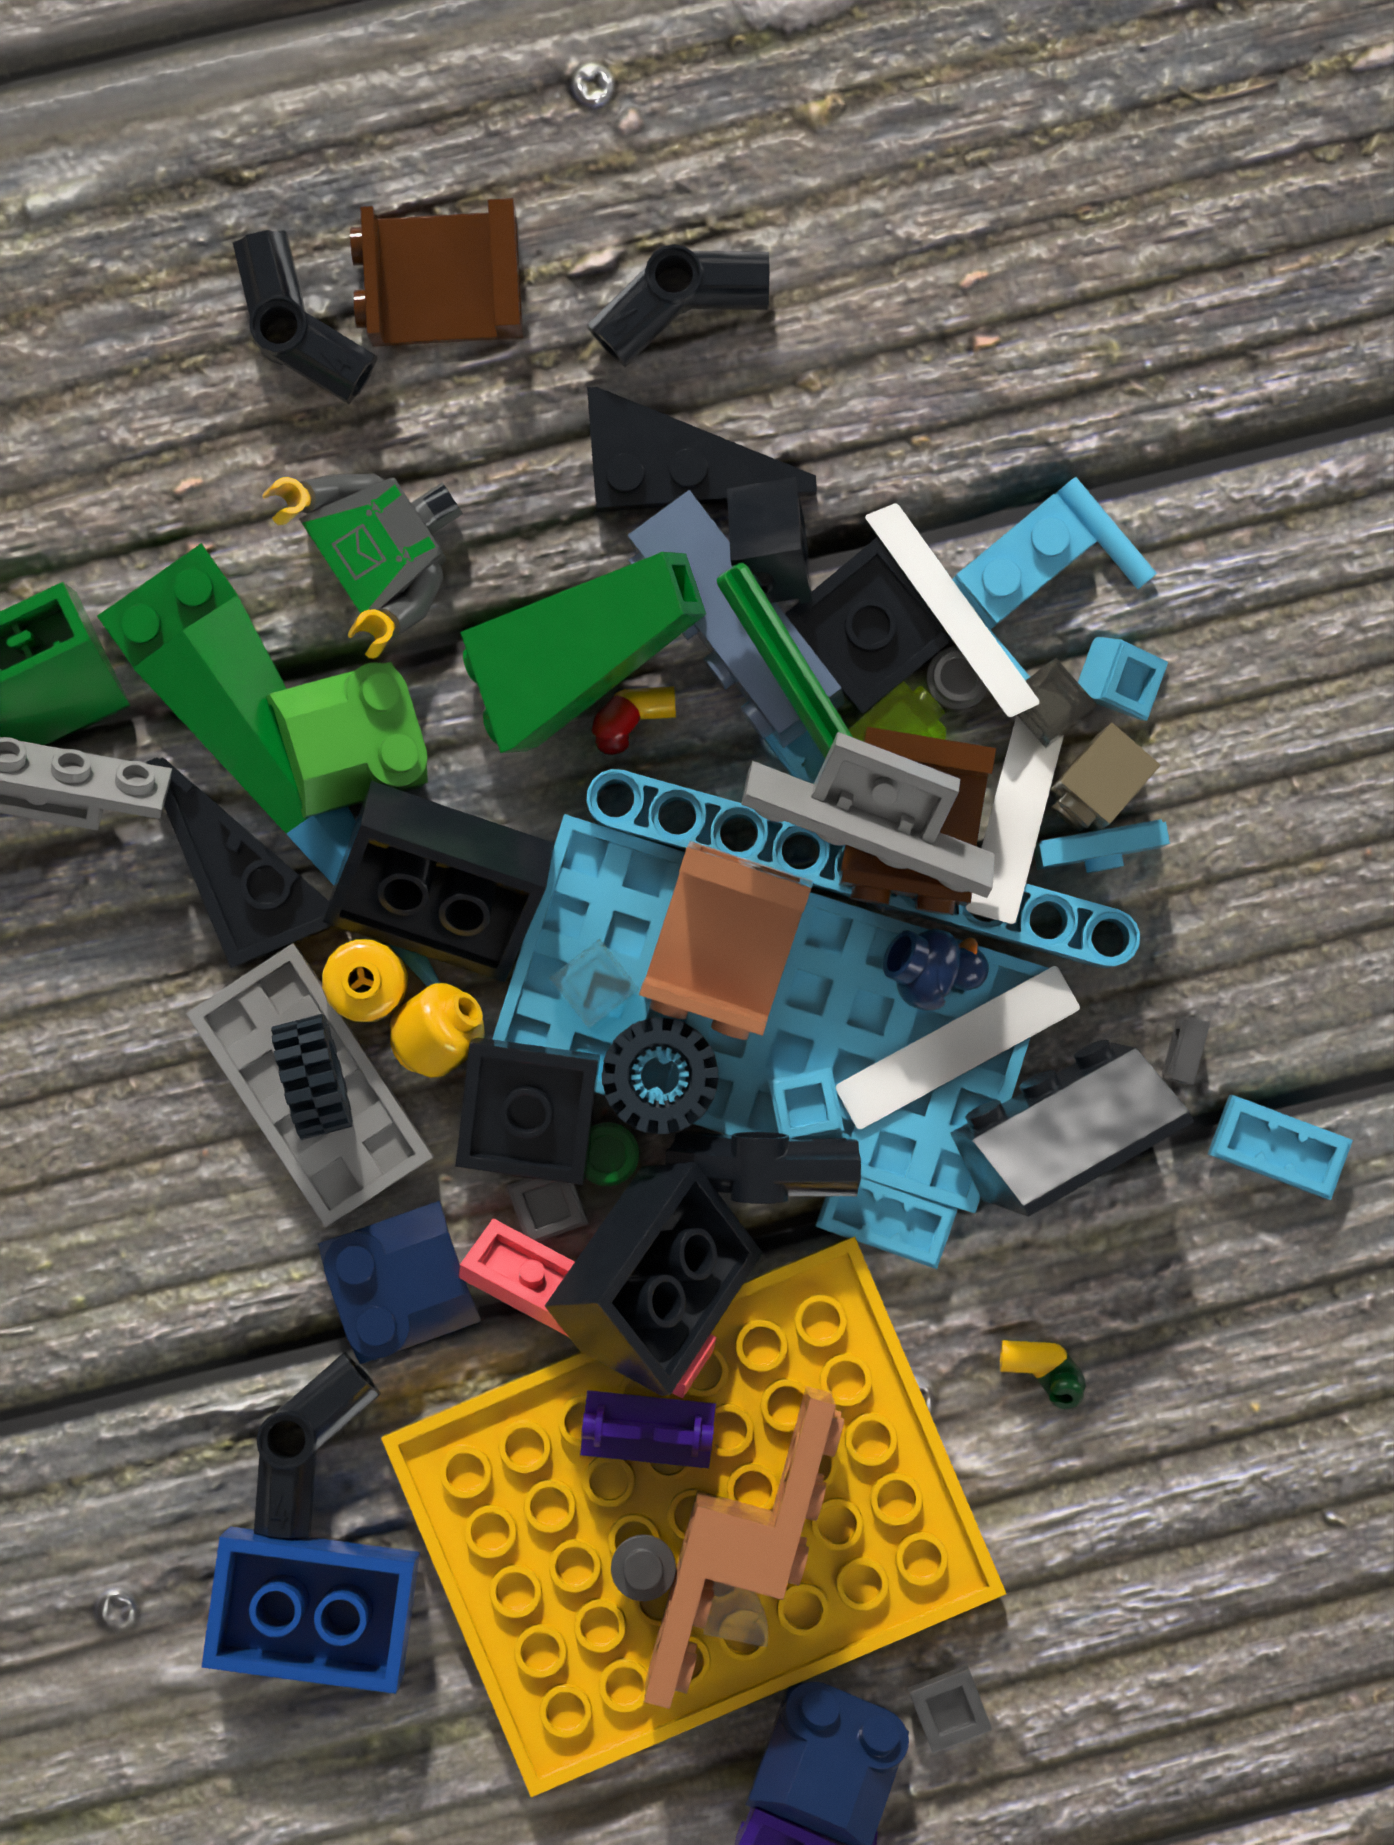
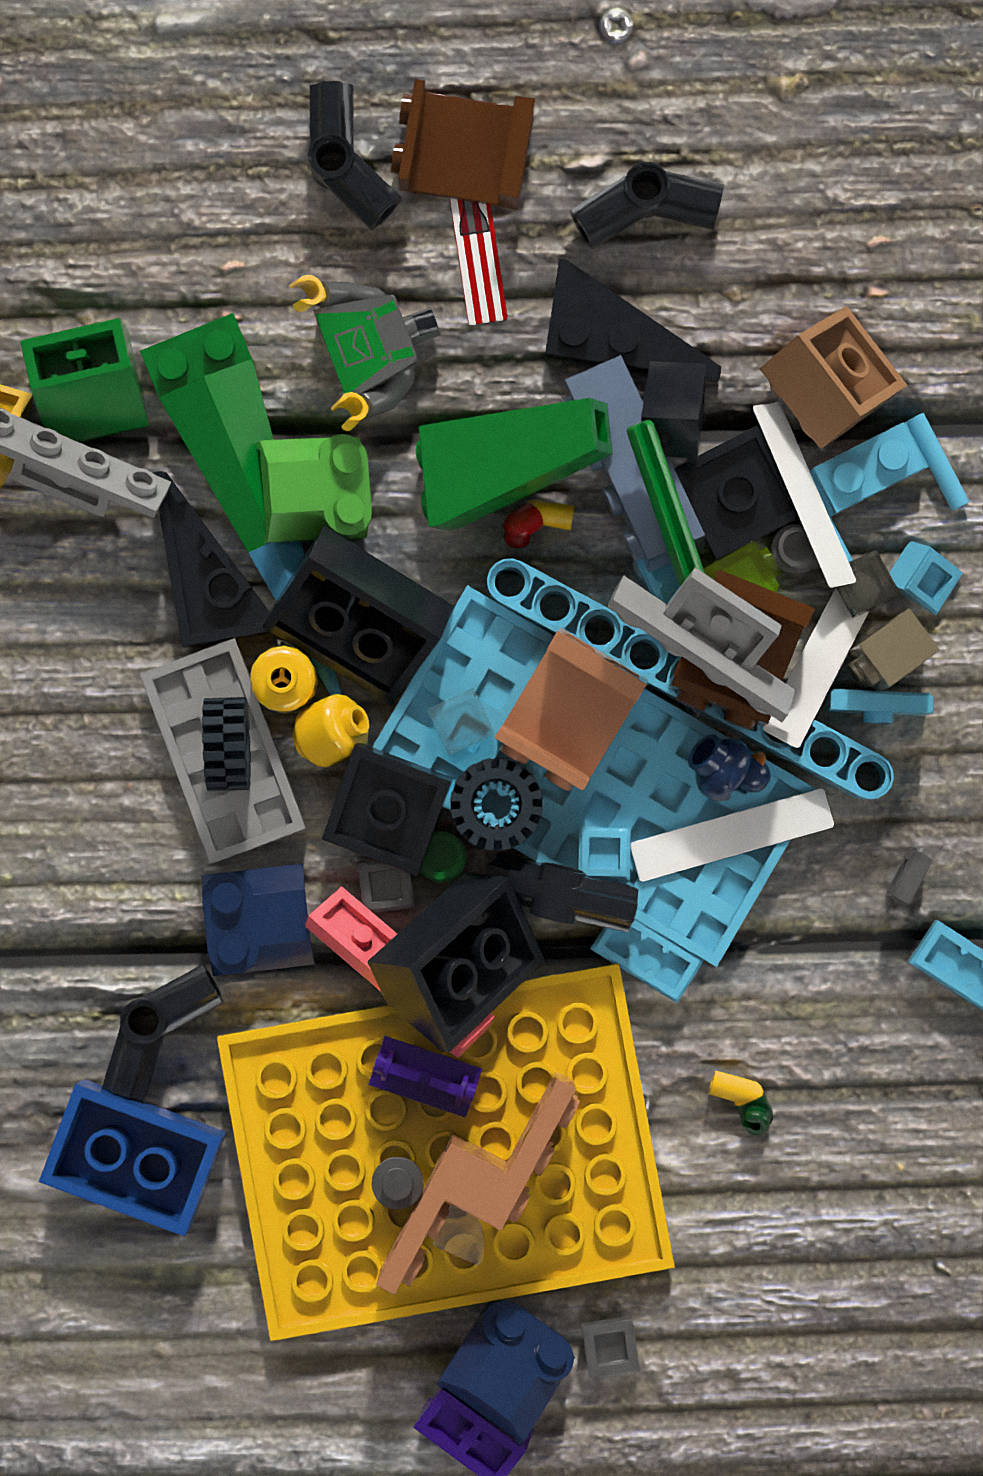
camera: 15 degrees right, 0 degrees up
slope [950,1040,1194,1217] -> none
none -> sticker [449,198,508,325]
none -> medium nougat slope [759,306,908,449]

